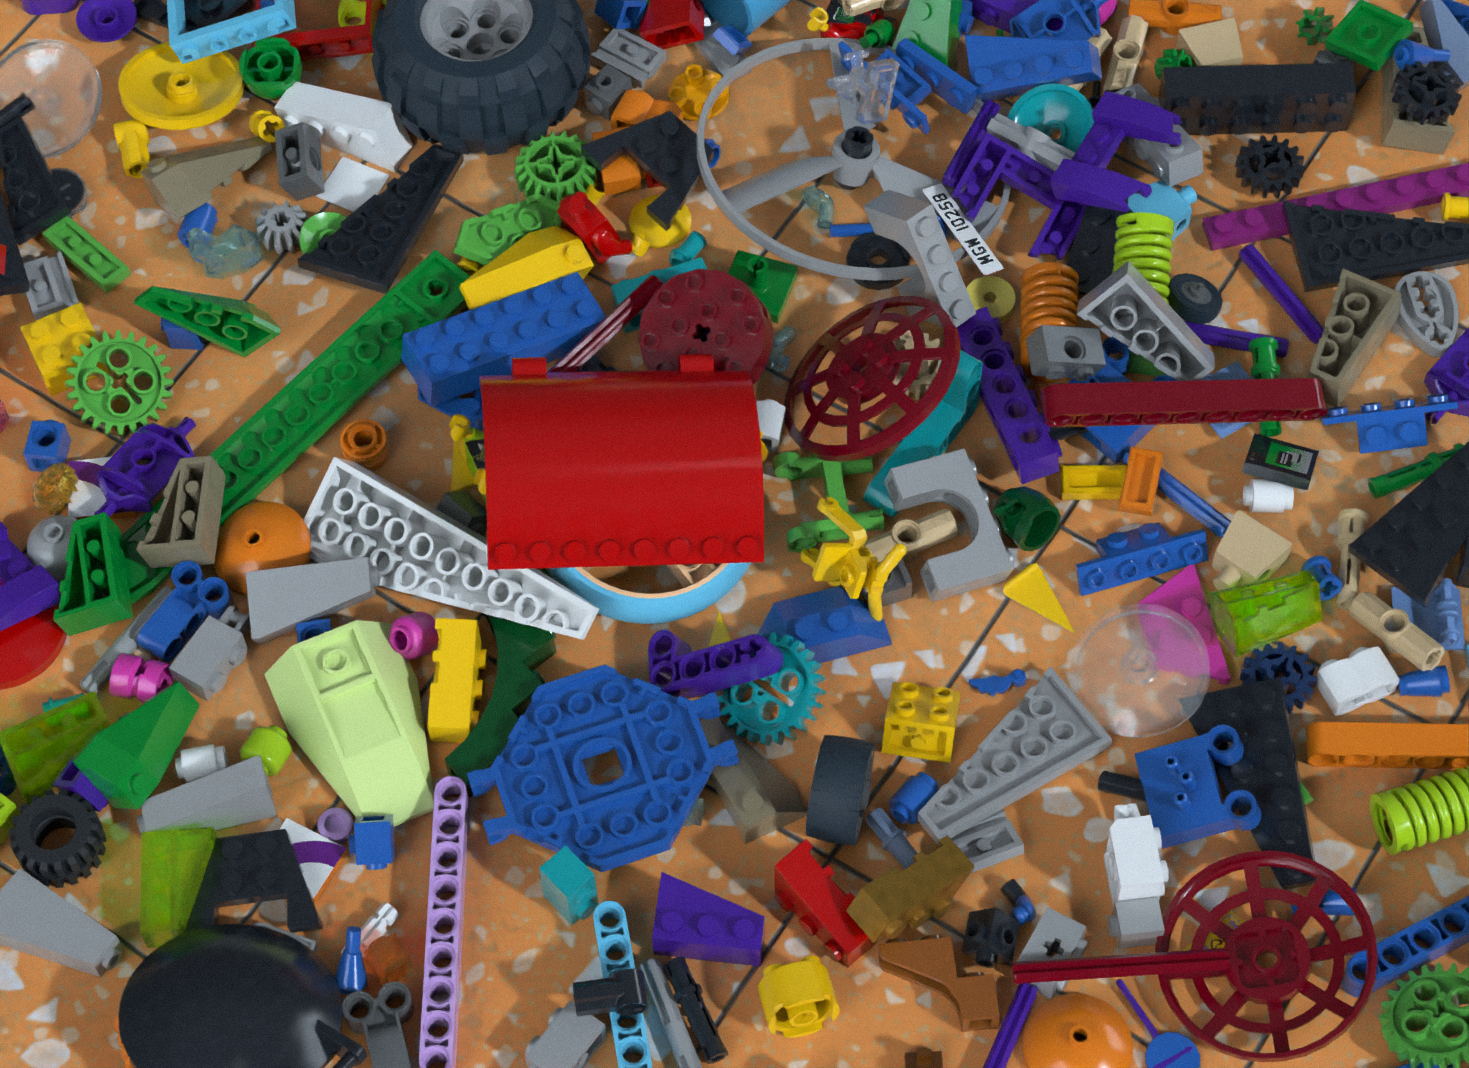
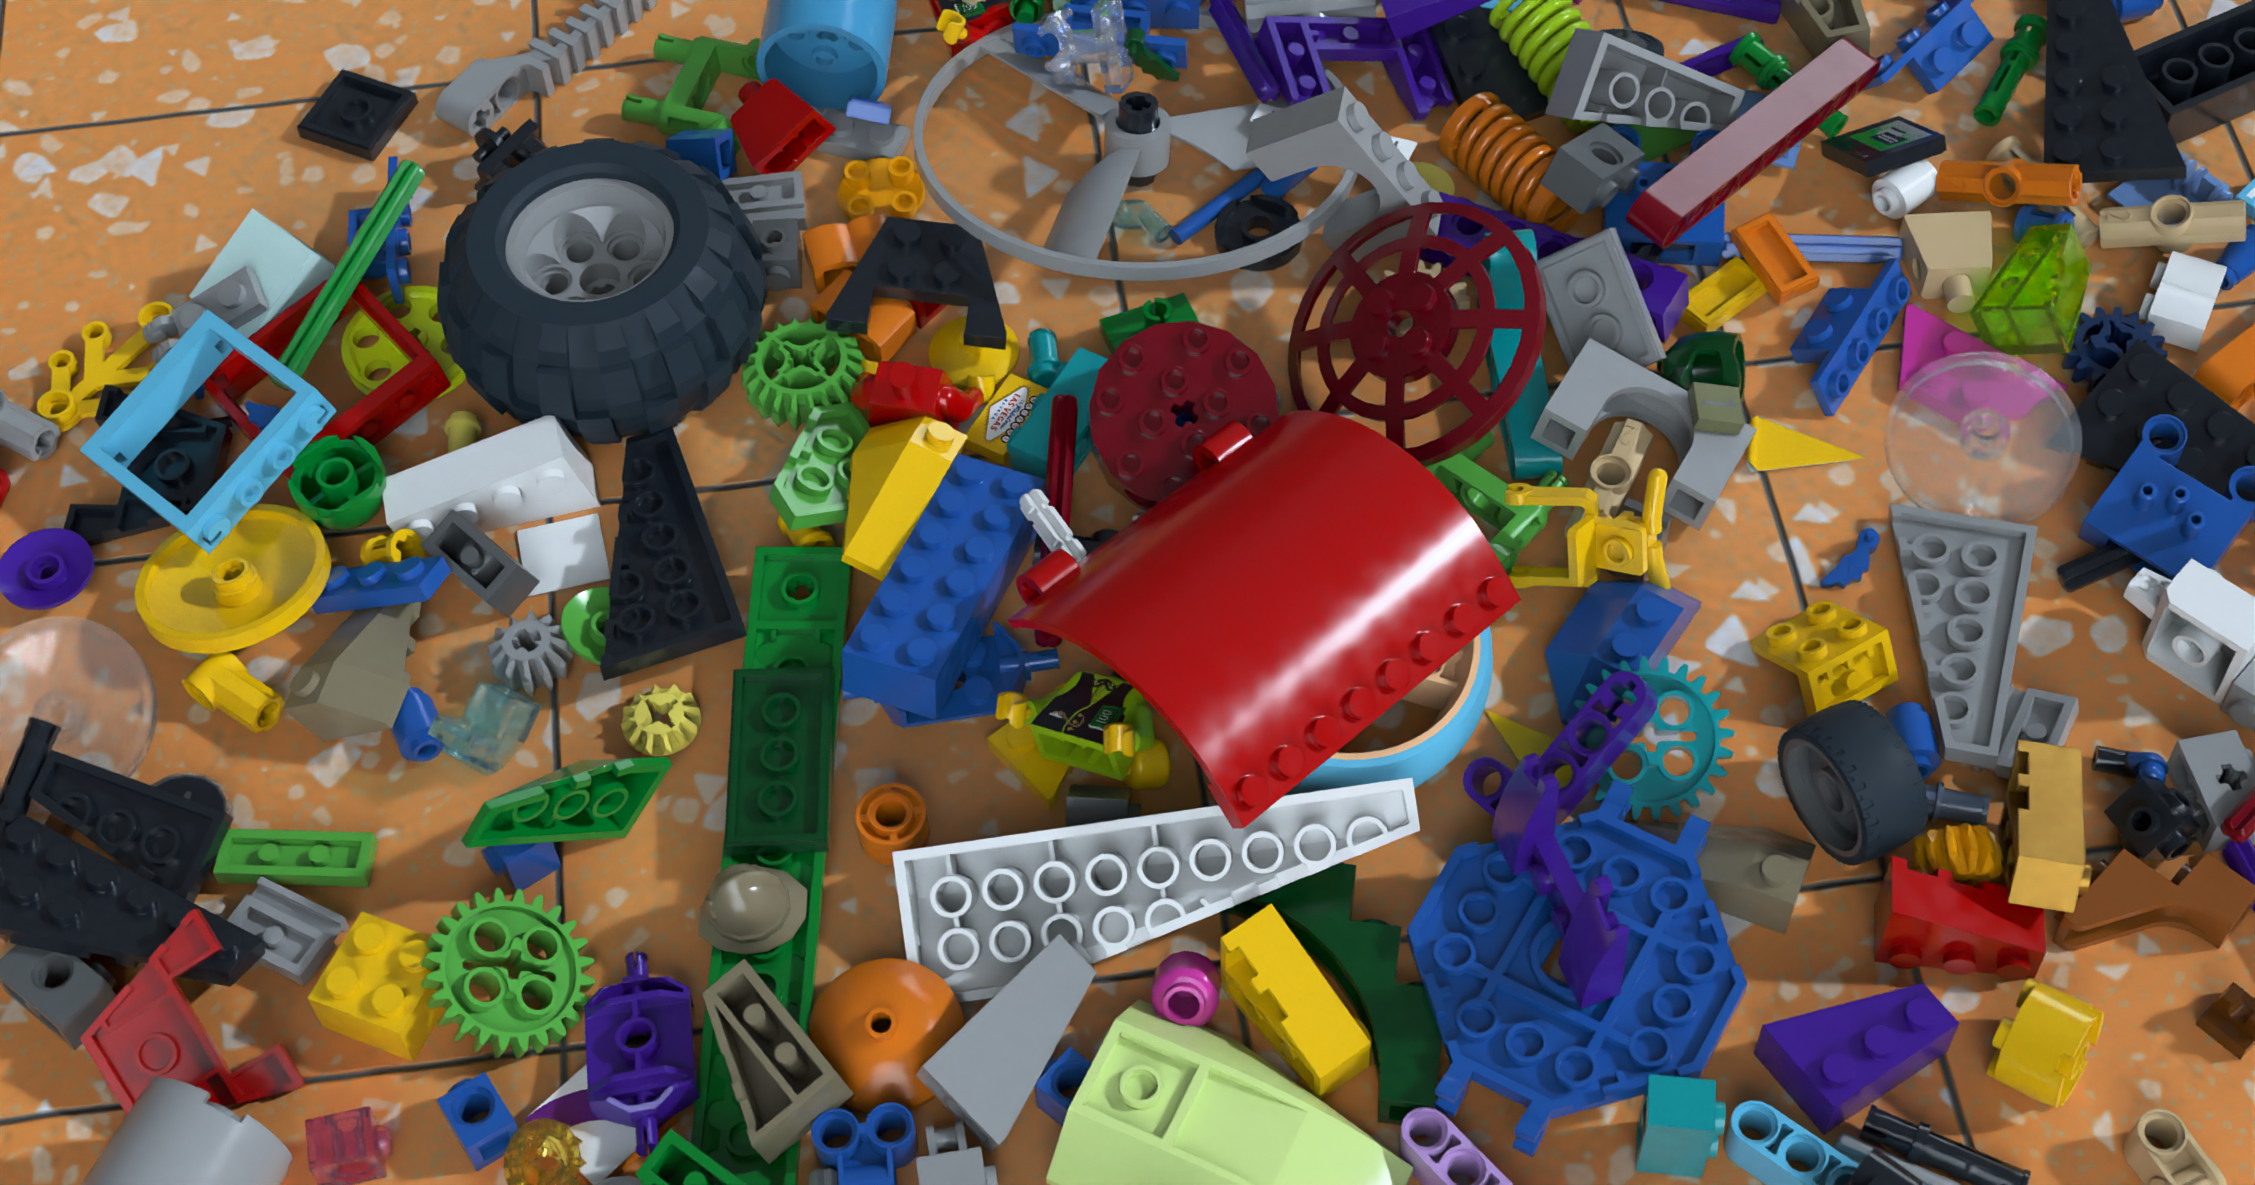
camera: 40 degrees left, 5 degrees down
none -> blue plate [311,556,451,614]
none -> light yellow pin [444,411,482,453]
none -> light yellow gear [621,684,701,756]
none -> dark tan piece [698,863,808,955]
none -> dark green tile [724,666,835,855]
none -> tile [964,373,1049,465]
none -> white axle [1019,489,1086,562]
none -> dark green piece [1124,27,1180,81]
none -> dark purple wedge [1492,752,1630,1009]
none -> light grey tile [1537,227,1667,369]
none -> olive tile [1688,382,1744,435]
none -> light orange gear [1911,823,2003,888]
none -> orange piece [1936,158,2082,207]

